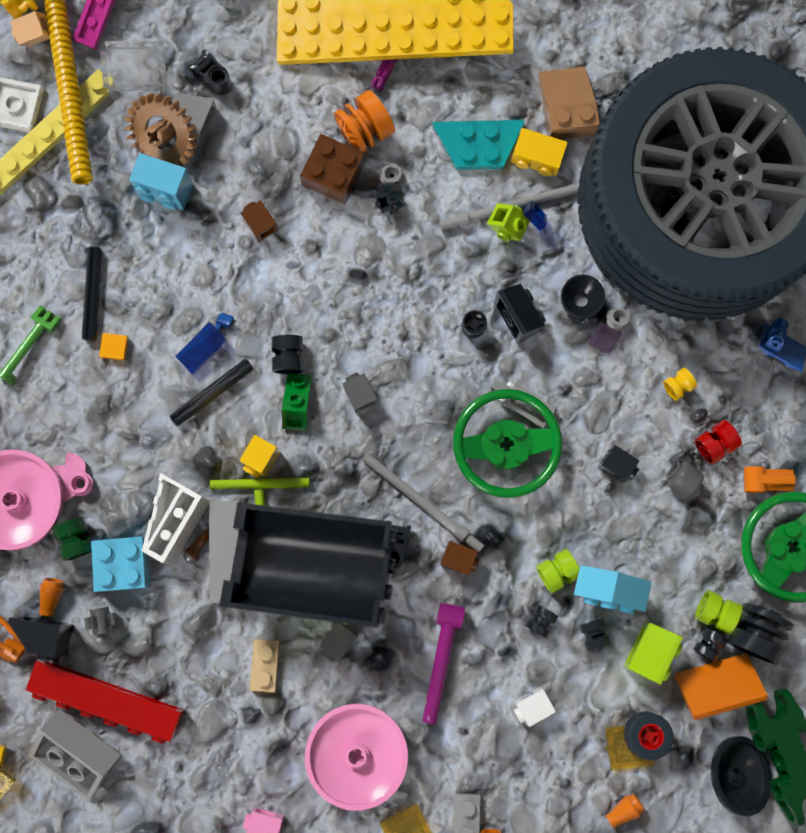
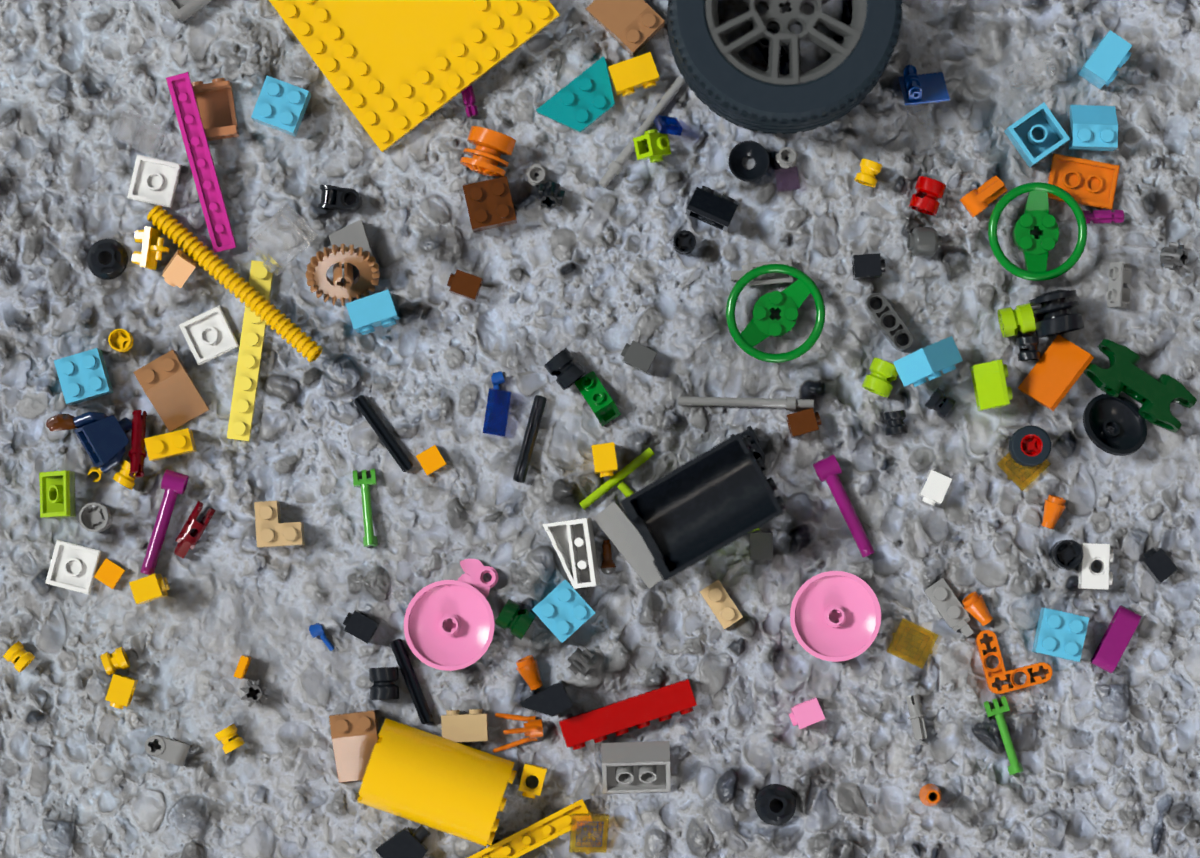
camera: 30 degrees left, 5 degrees up
none -> dark grey beam [865,293,913,351]

